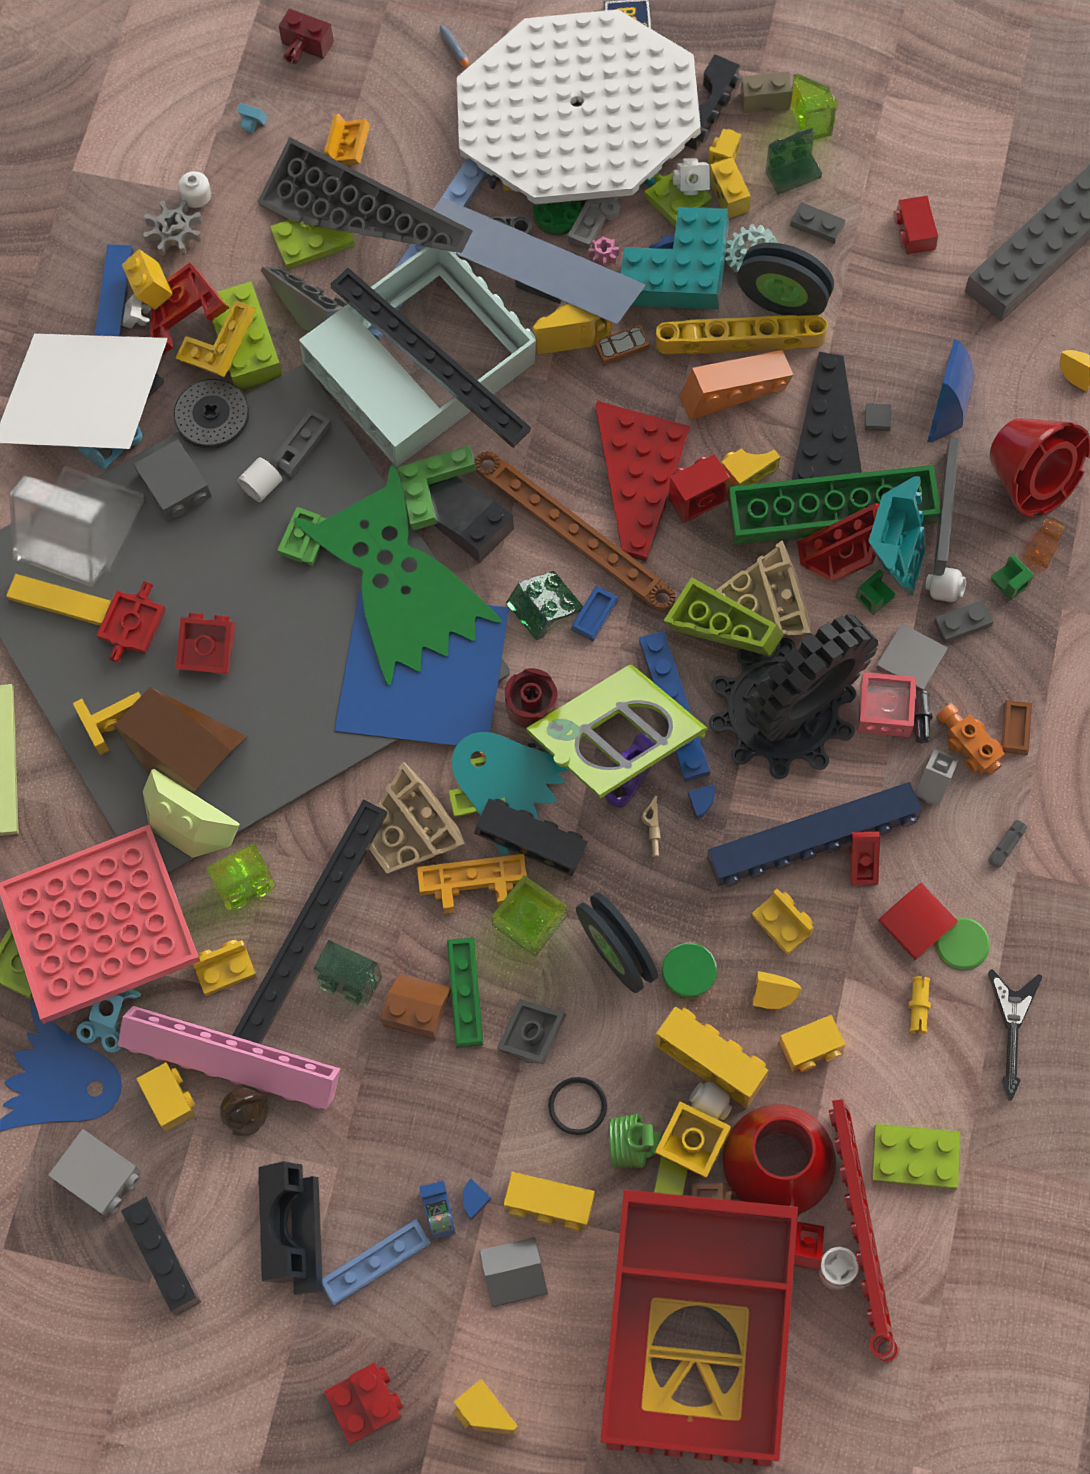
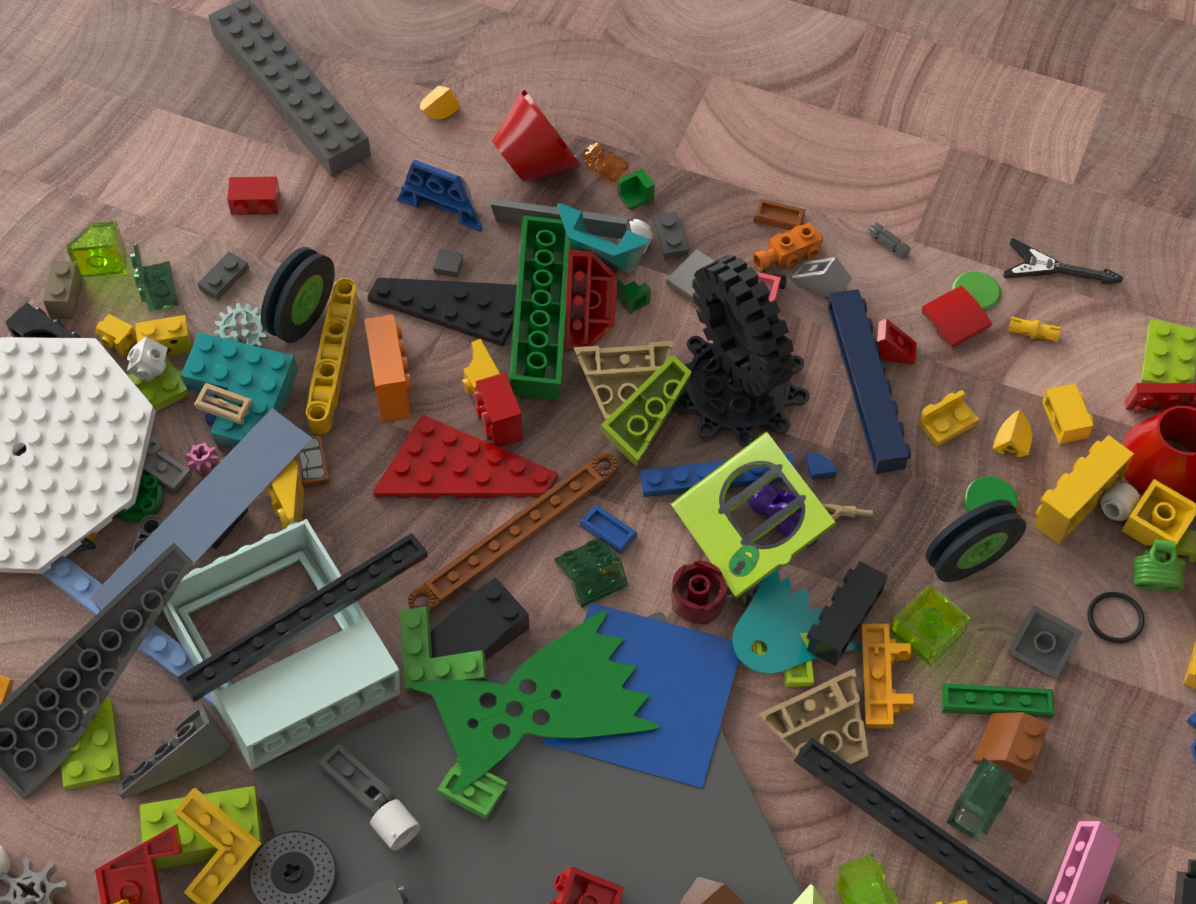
camera: 85 degrees left, 10 degrees down
none -> tan tile [194,383,253,425]

